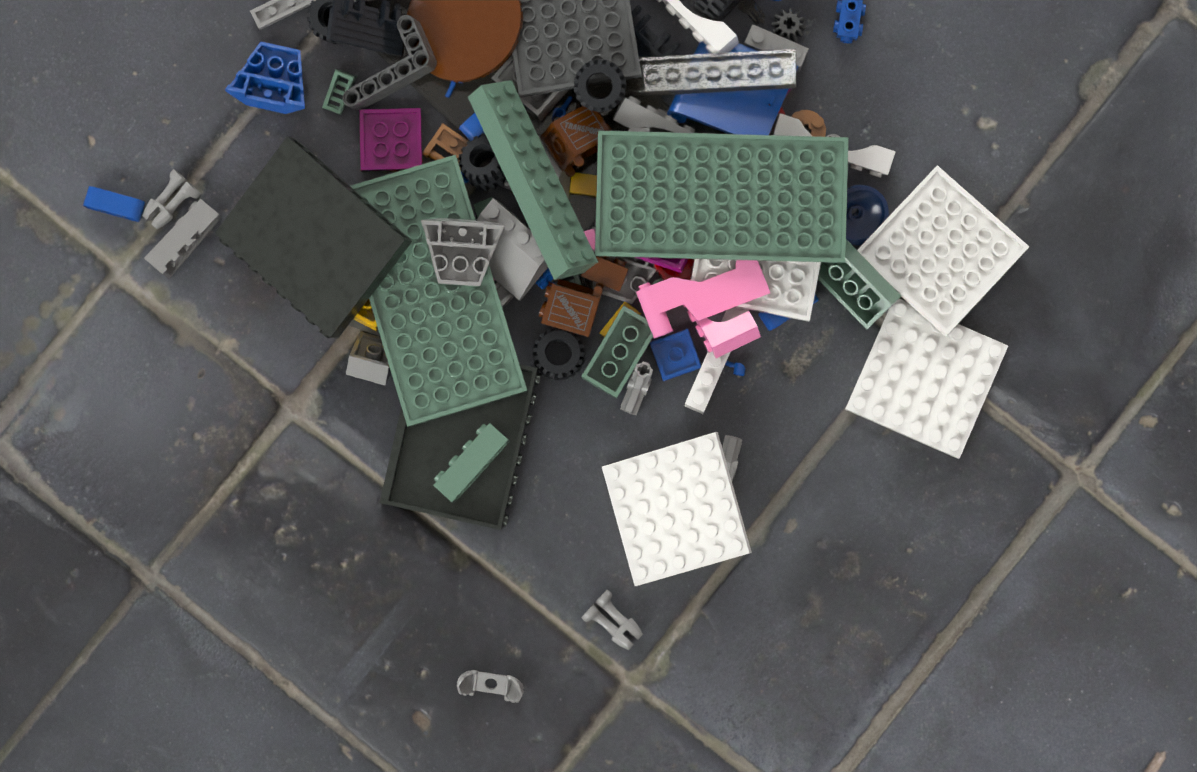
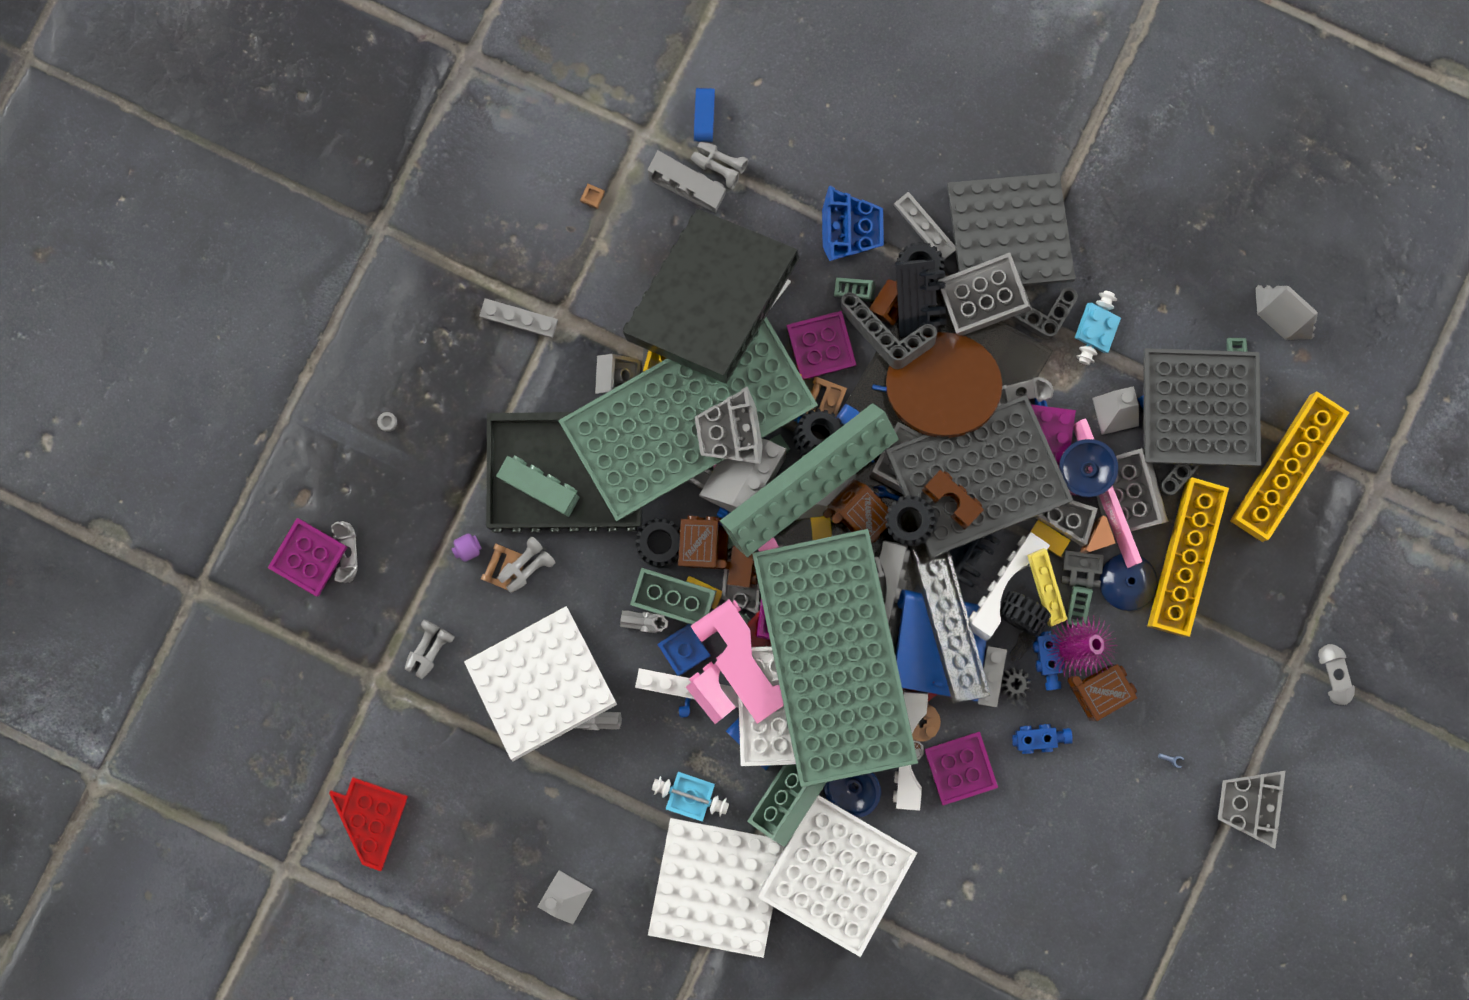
camera: 70 degrees right, 0 degrees up
none -> magenta plate [268,518,347,597]
none -> red wing [329,777,409,871]
none -> light grey tile [377,412,397,432]
none -> medium lavender head [451,533,482,562]
none -> light grey plate [479,298,558,338]
none -> medium nougat plate [481,544,525,592]
none -> light grey piece [498,537,555,593]
none -> light grey slope [538,870,593,924]
none -> medium nougat tile [580,184,605,209]
none -> medium azure plate [652,772,729,822]
none -> reddish brown brick [869,279,898,325]
none -> reddish brown arch [922,470,984,530]
none -> magenta plate [924,732,998,805]

